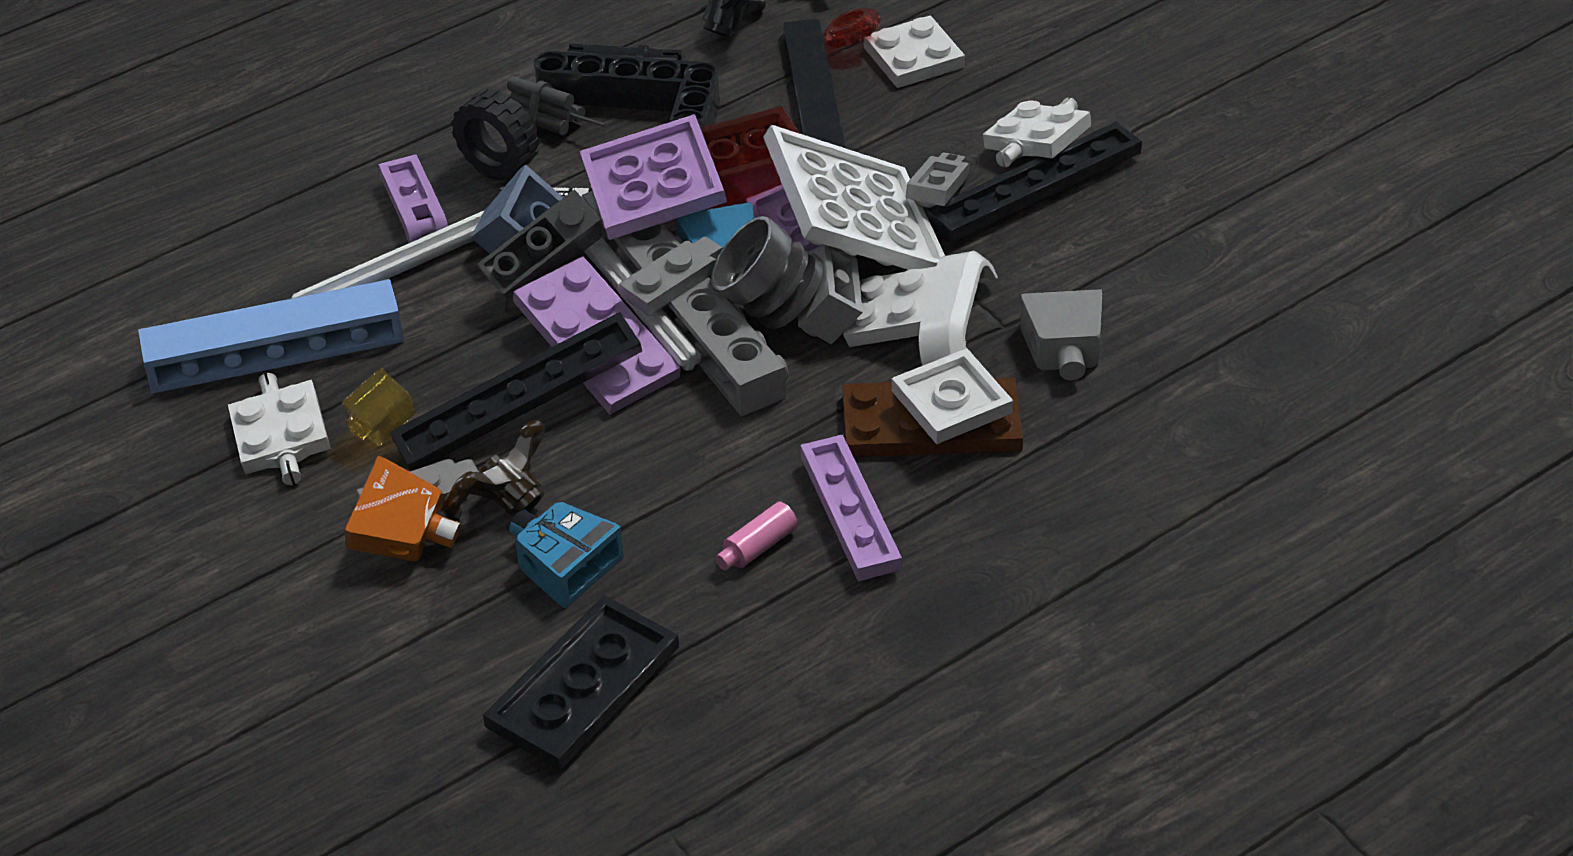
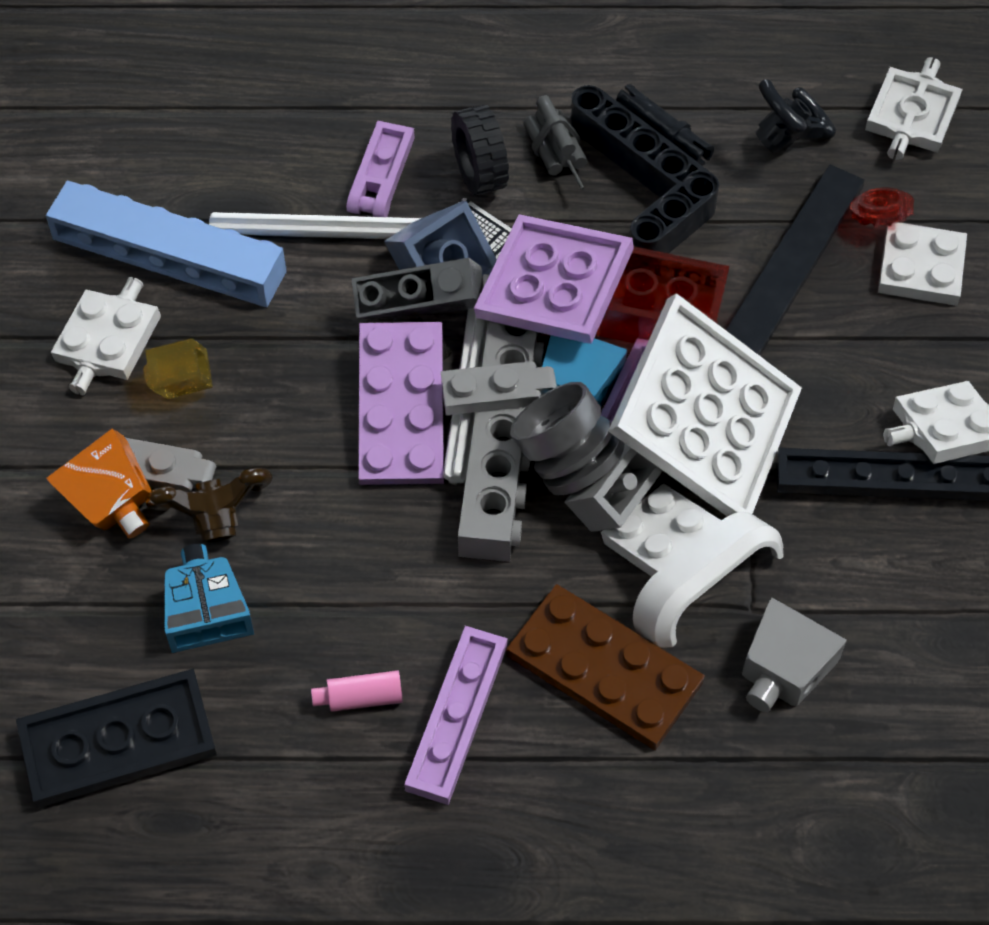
camera: 35 degrees right, 15 degrees up
black plate [389,312,643,471] -> none
white plate [892,348,1013,444] -> none
light grey hinge [905,152,970,208] -> none

